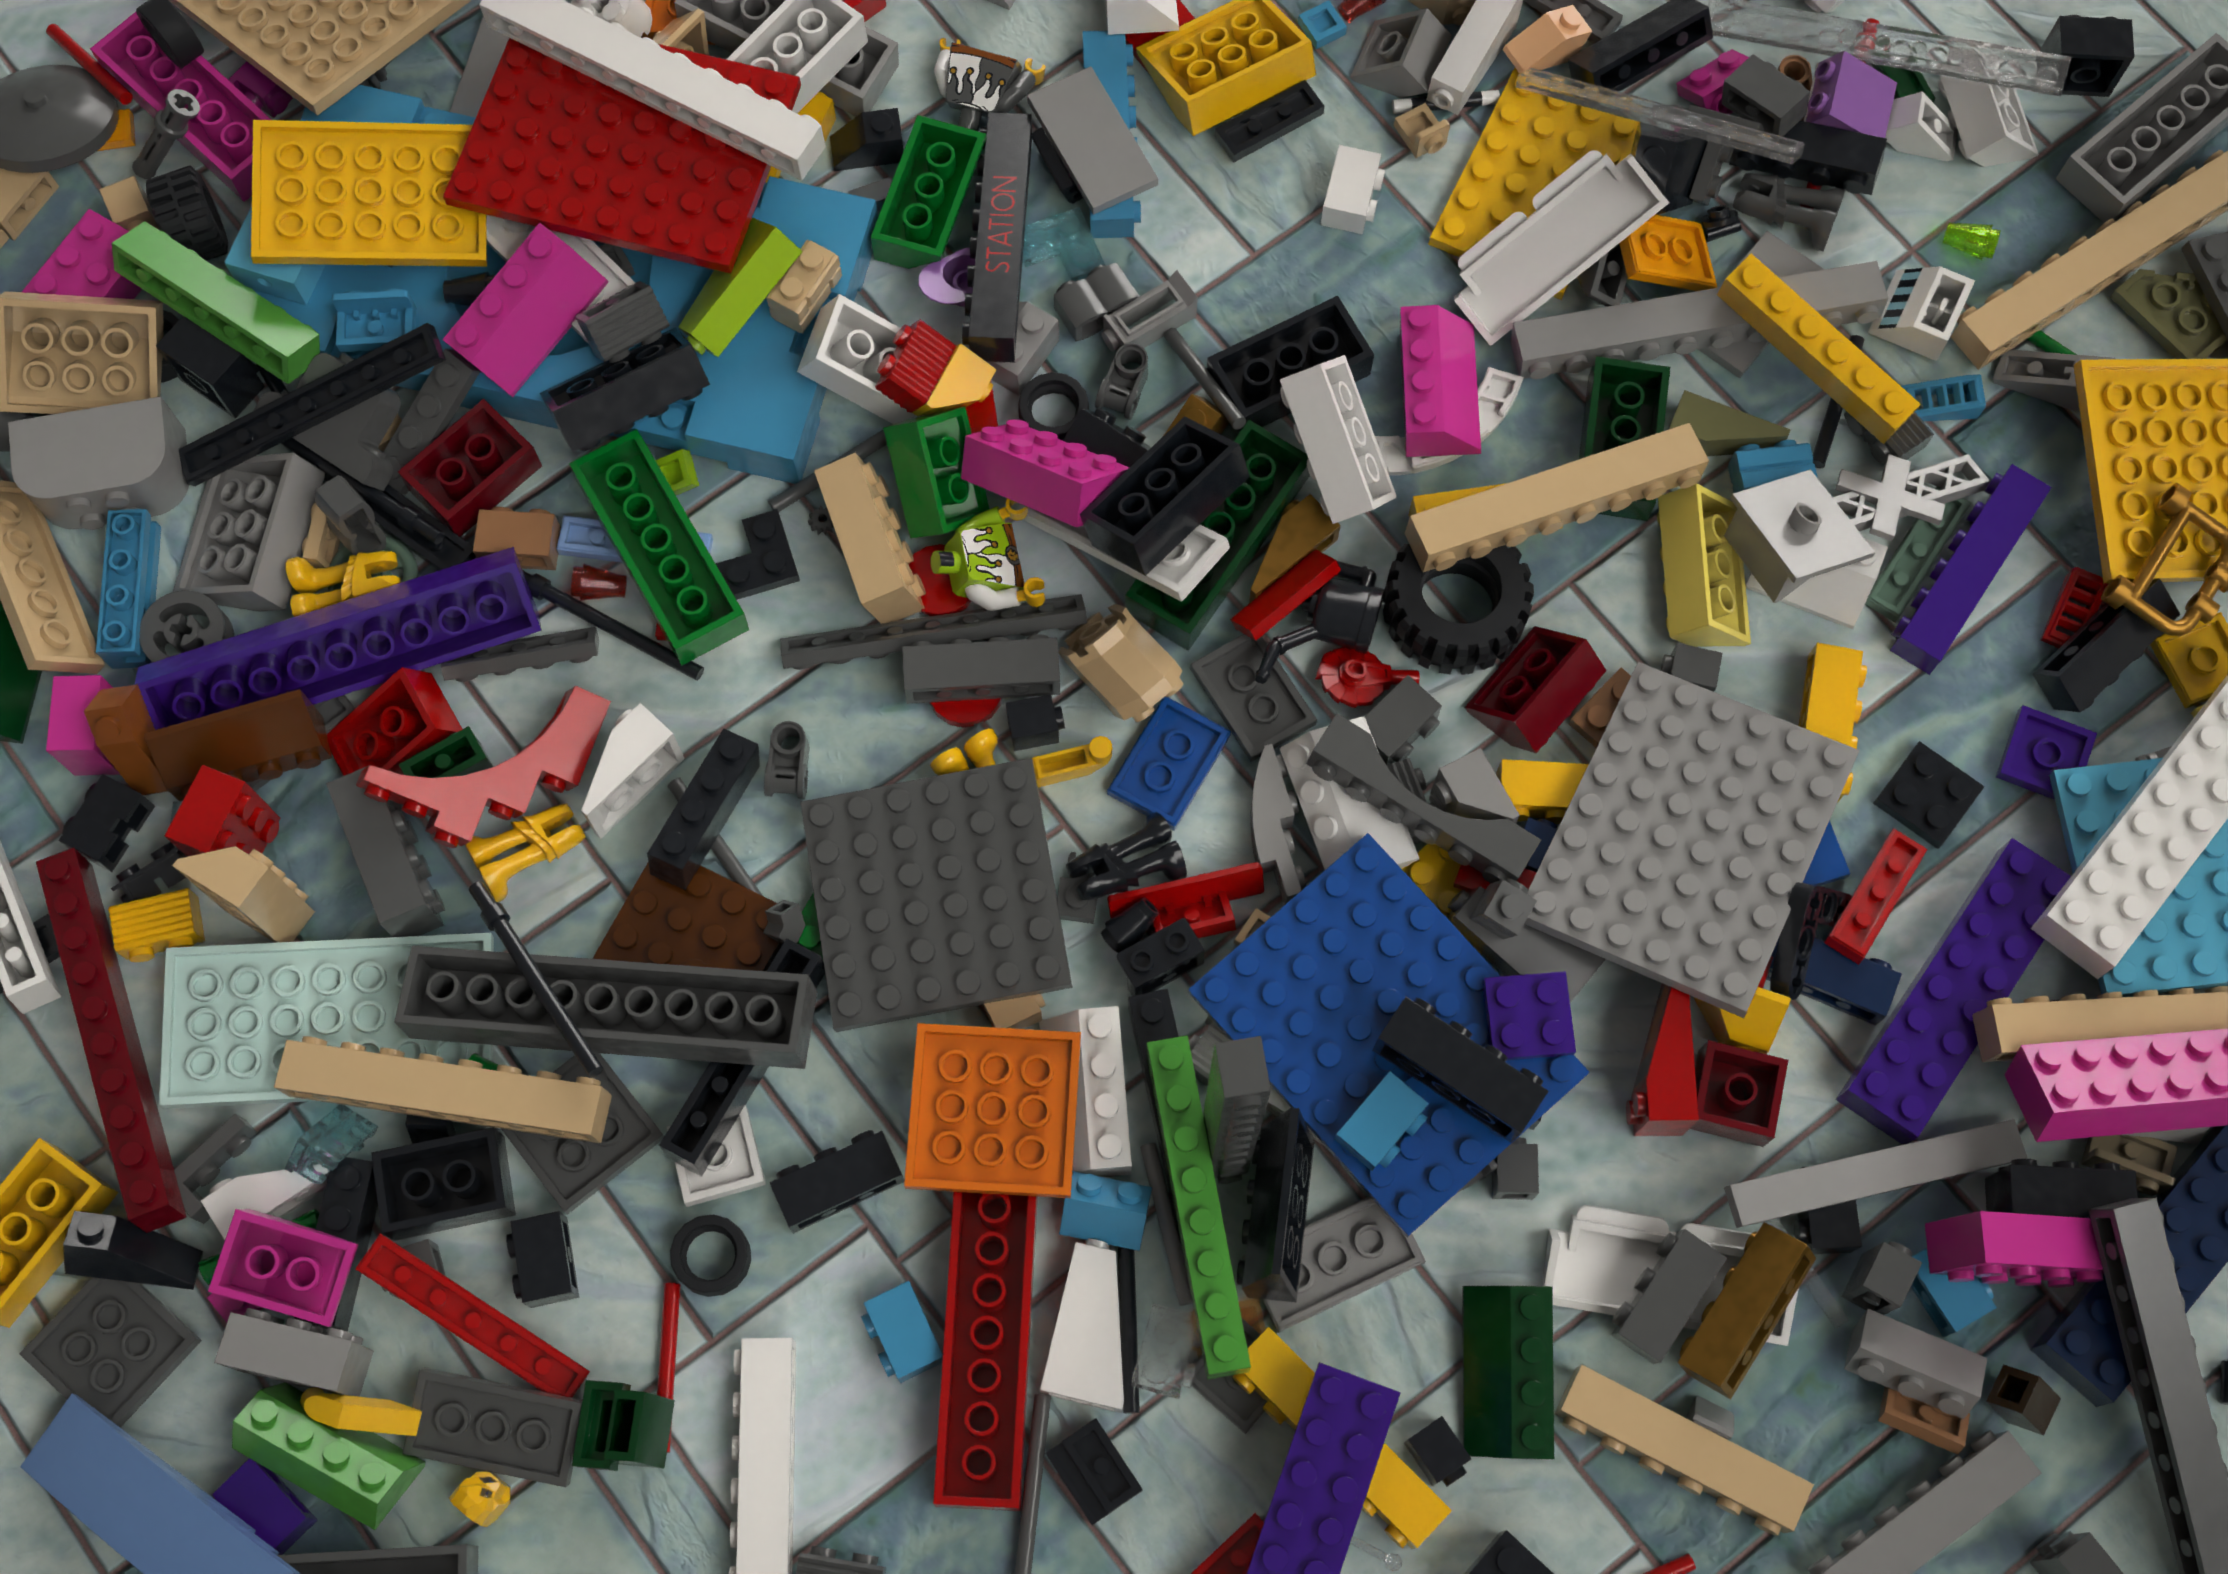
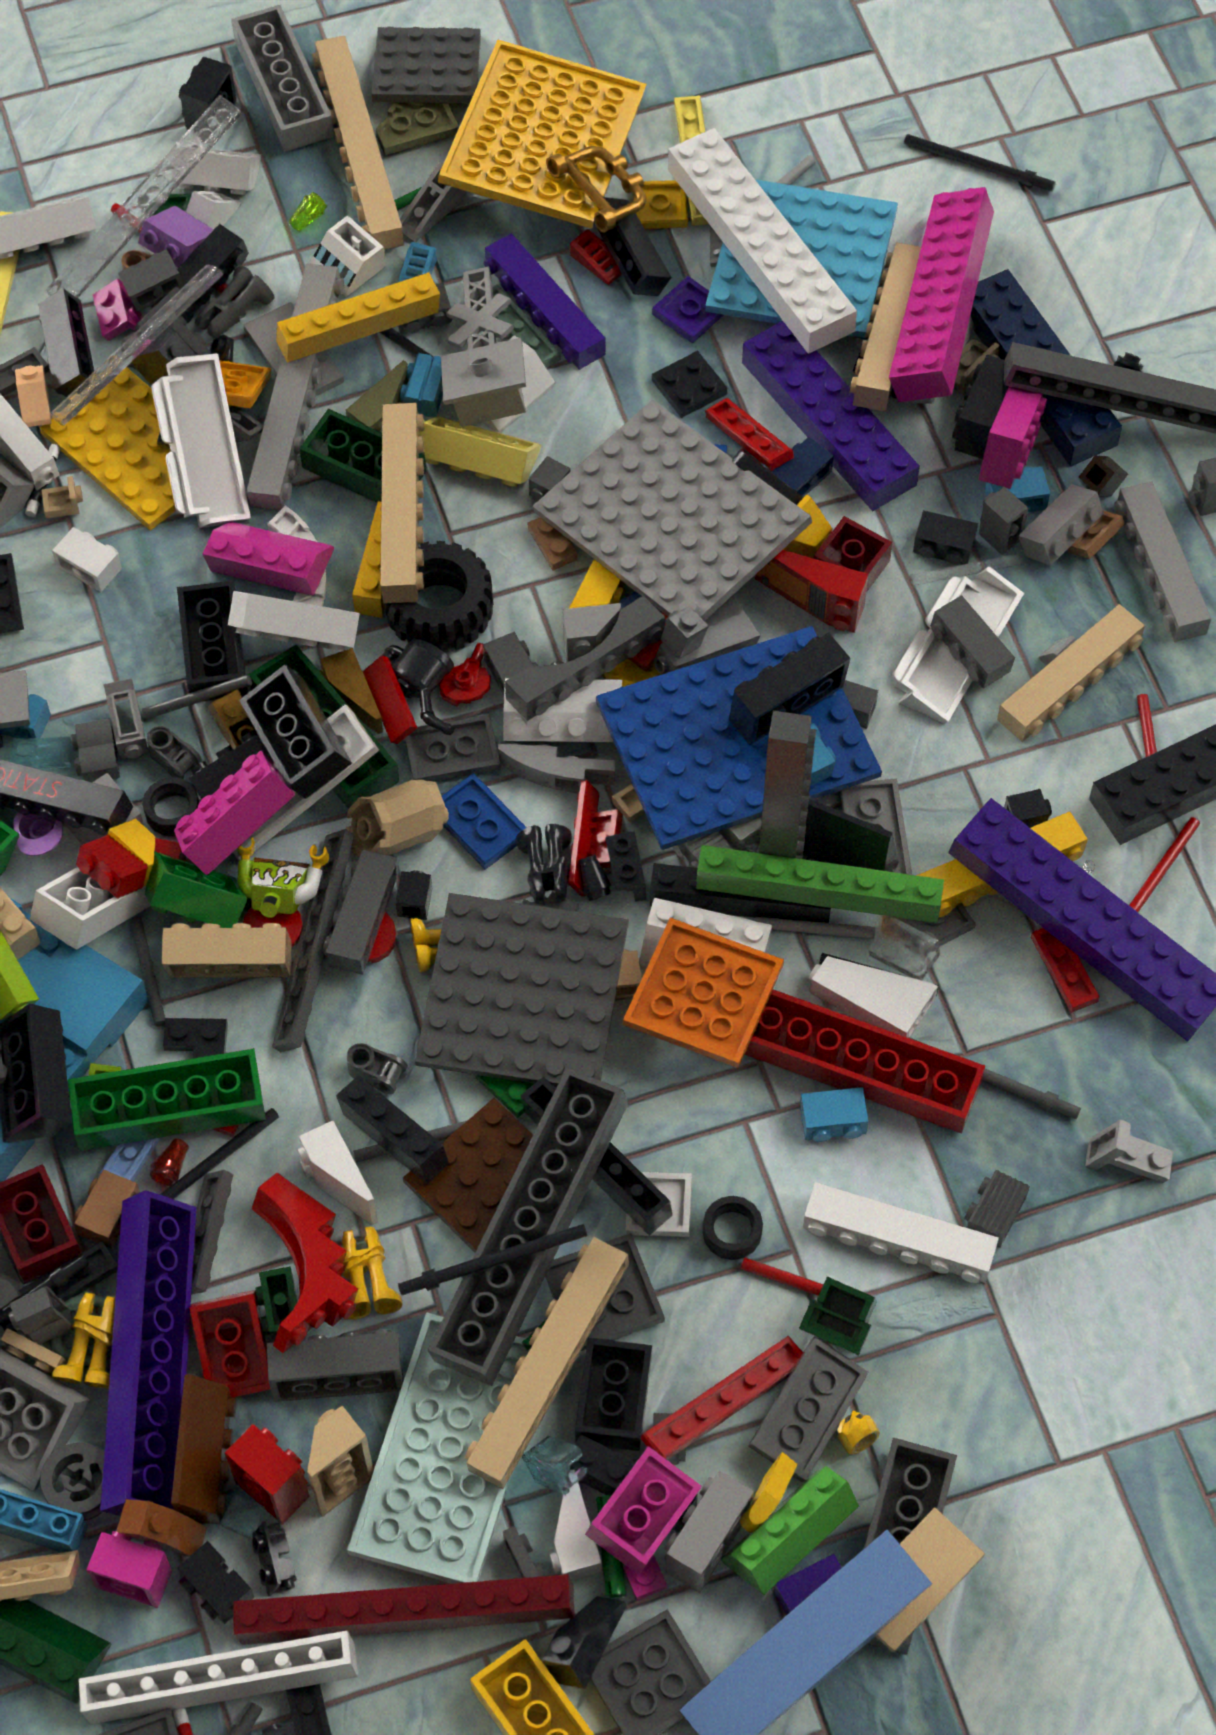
camera: 70 degrees left, 10 degrees down
yellow brick [108,888,205,962] -> none
black tile [405,1114,456,1144] -> none
black brick [506,1211,580,1308] -> none
dark grey piece [763,900,806,944] -> none
black brick [770,1130,904,1234] -> none
dark grey piece [808,505,834,536] -> none
yellow piece [1032,736,1112,788] -> none
black plate [1045,1418,1143,1526] -> none
dark azure brick [1059,1171,1152,1251] -> none
dark green slope [1462,1286,1555,1459] -> none
dark red slope [1464,626,1607,753] -> none
dark purple plate [1482,971,1576,1060] -> none
pearl gold brick [1677,1222,1816,1400] -> none
light grey tile [1724,1119,2027,1228] -> none
yellow brick [1798,642,1867,803] -> none

